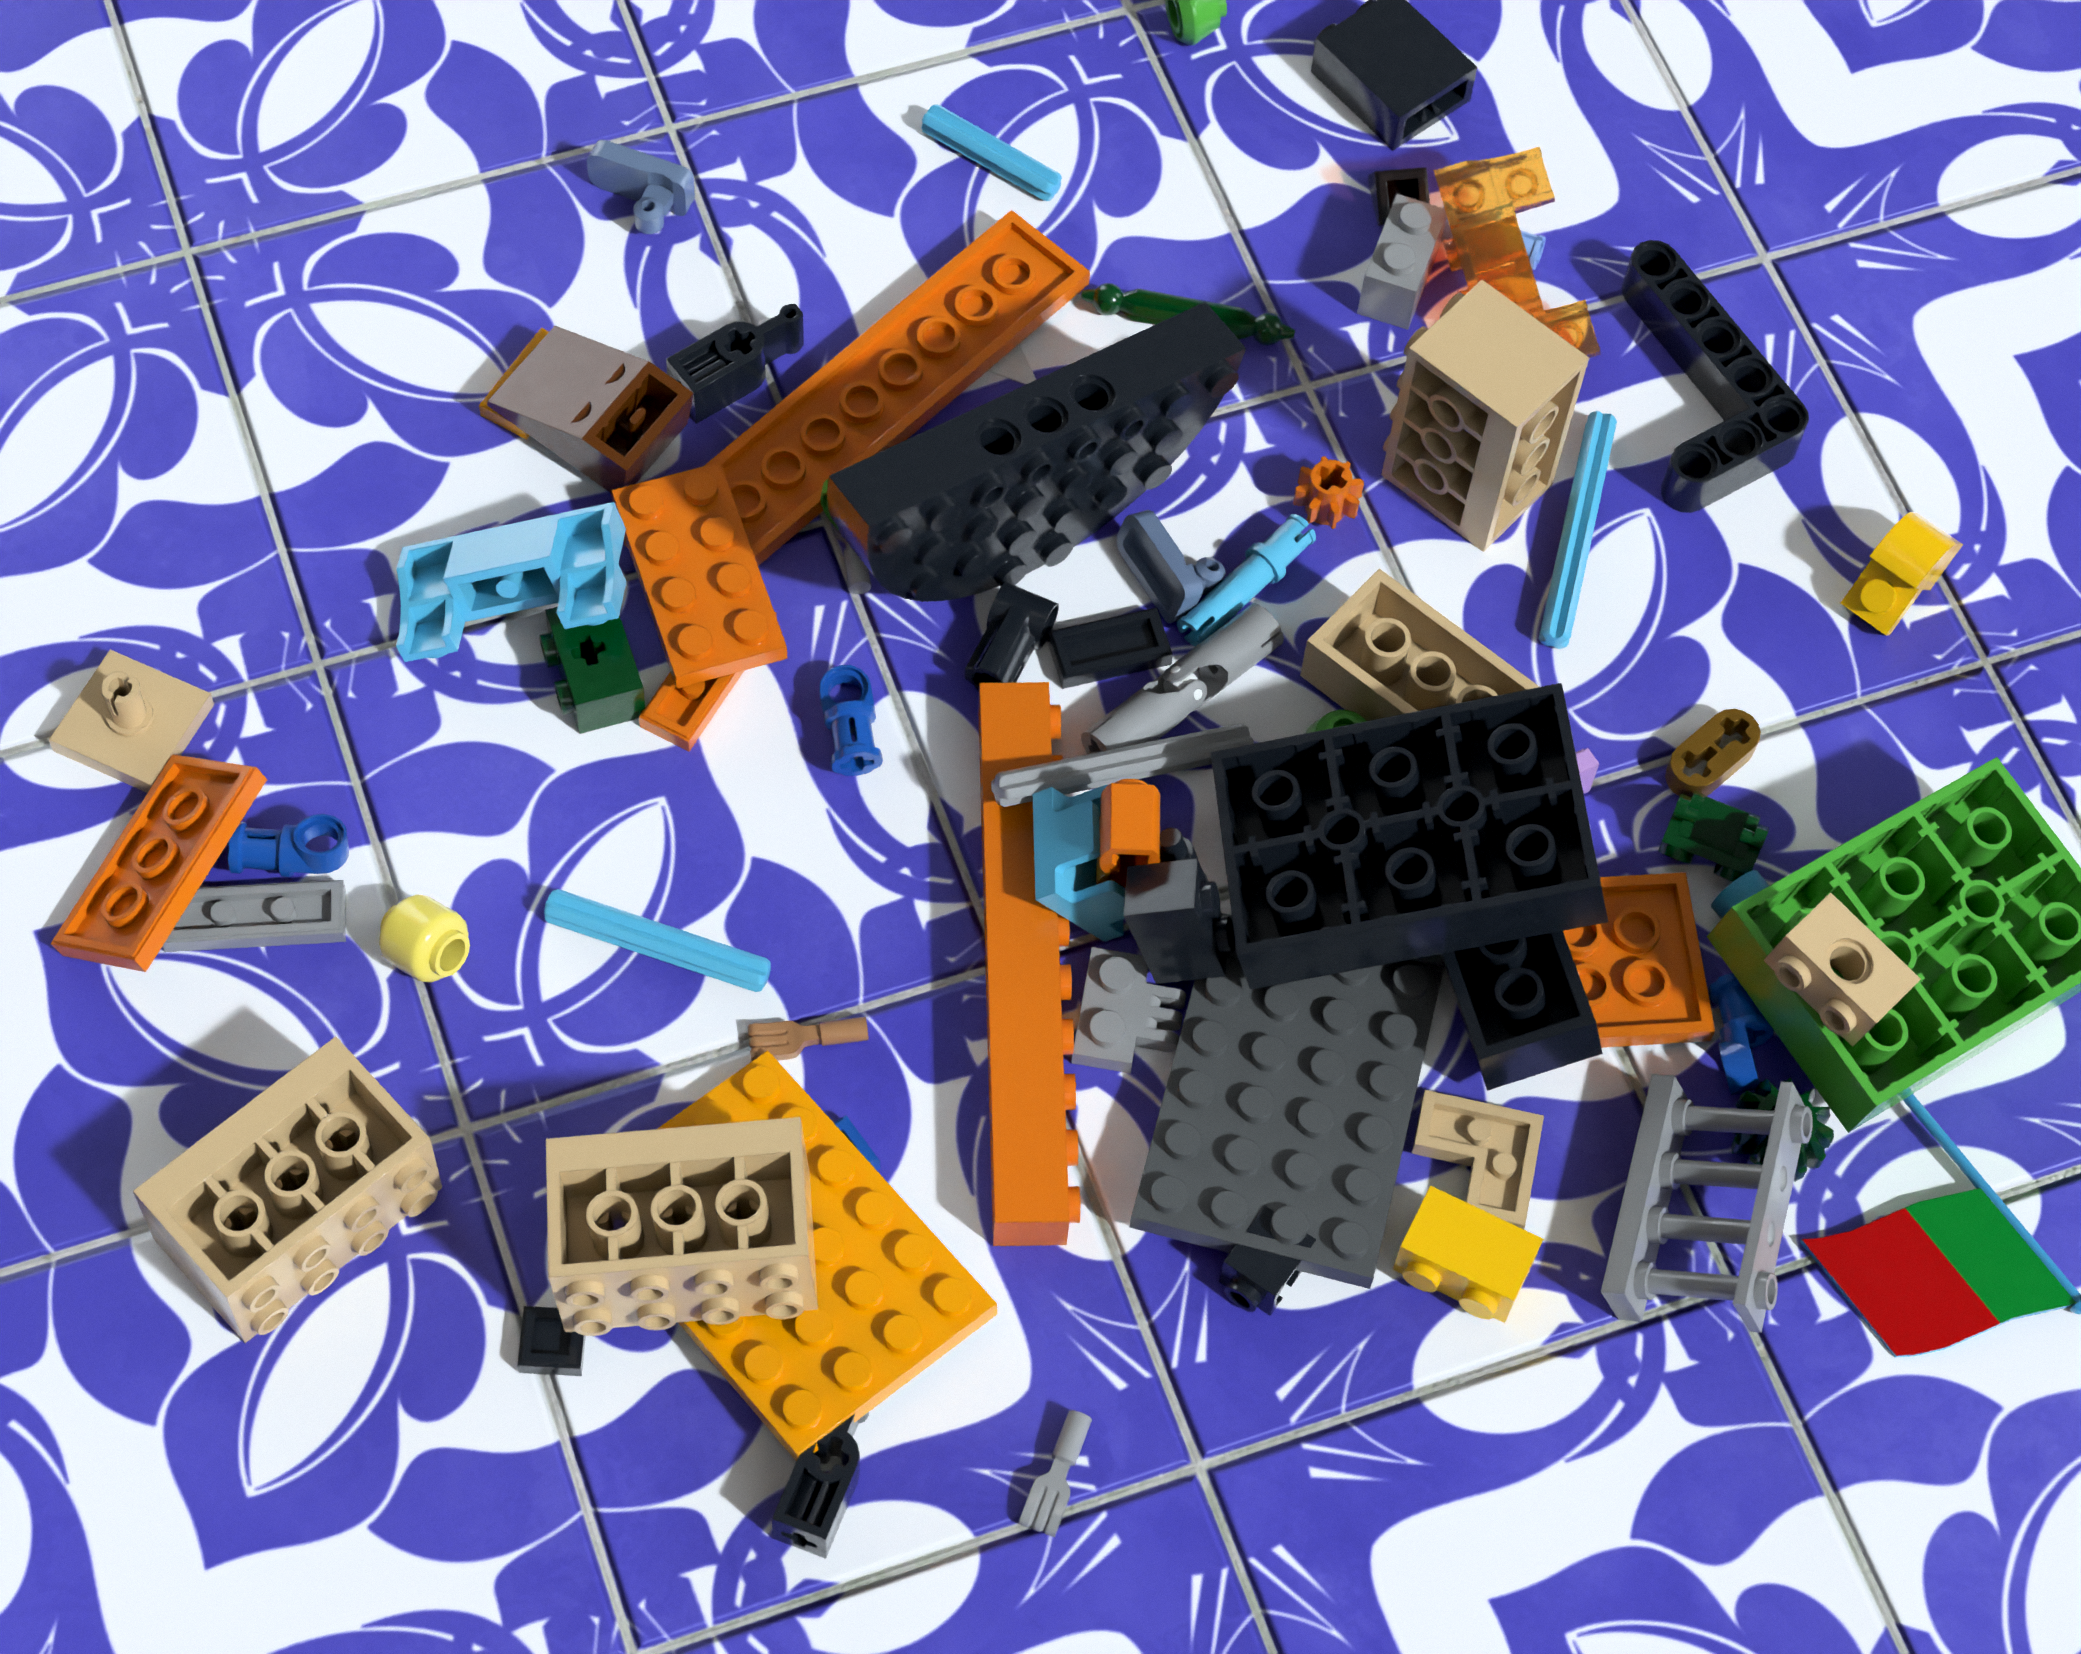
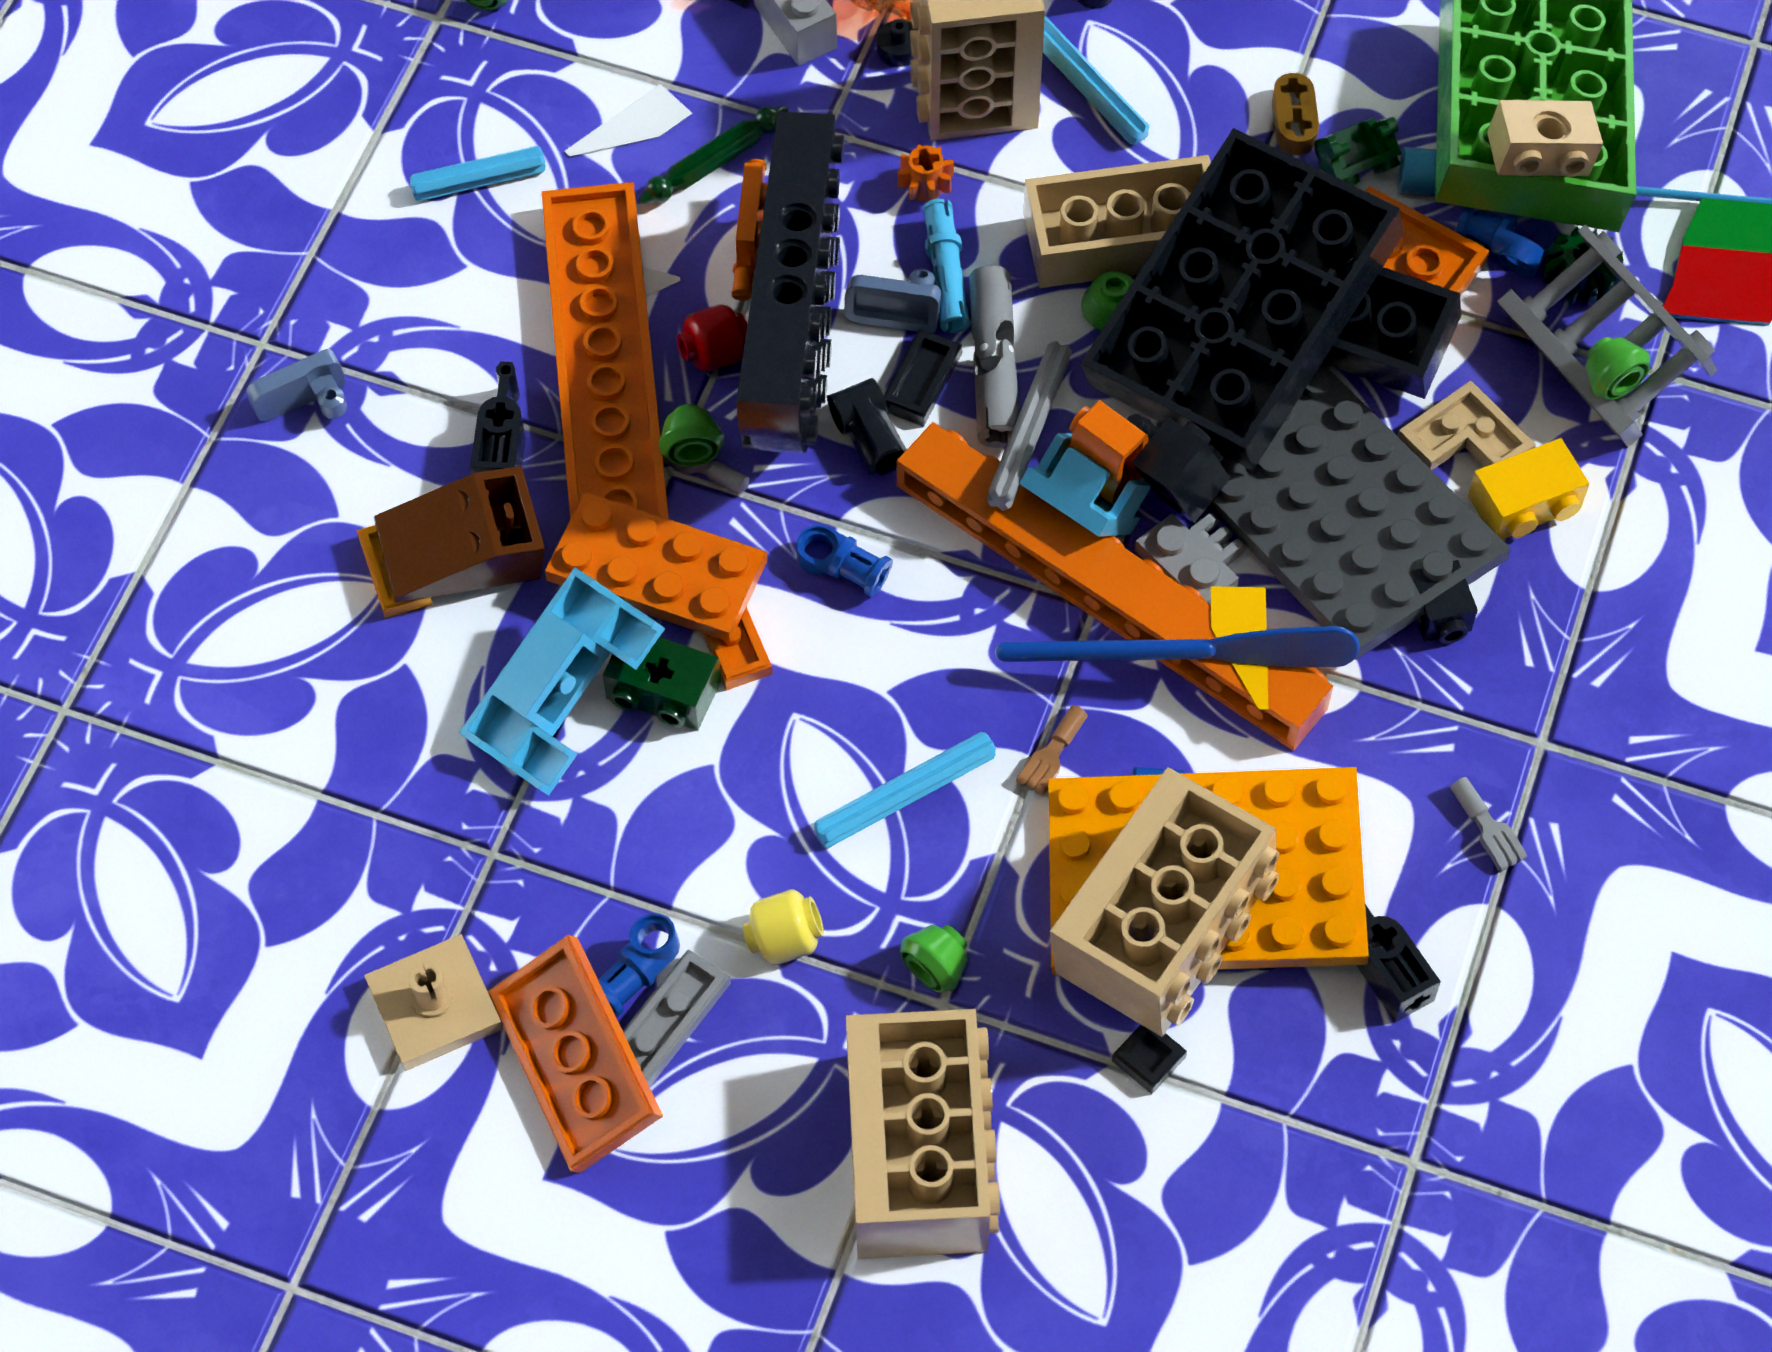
camera: 45 degrees left, 0 degrees up
none -> white sticker [565,84,692,157]
none -> bright green cone [900,925,968,993]
none -> blue piece [995,626,1360,668]
none -> yellow sticker [1211,586,1269,710]
none -> bright green cone [1585,337,1650,400]

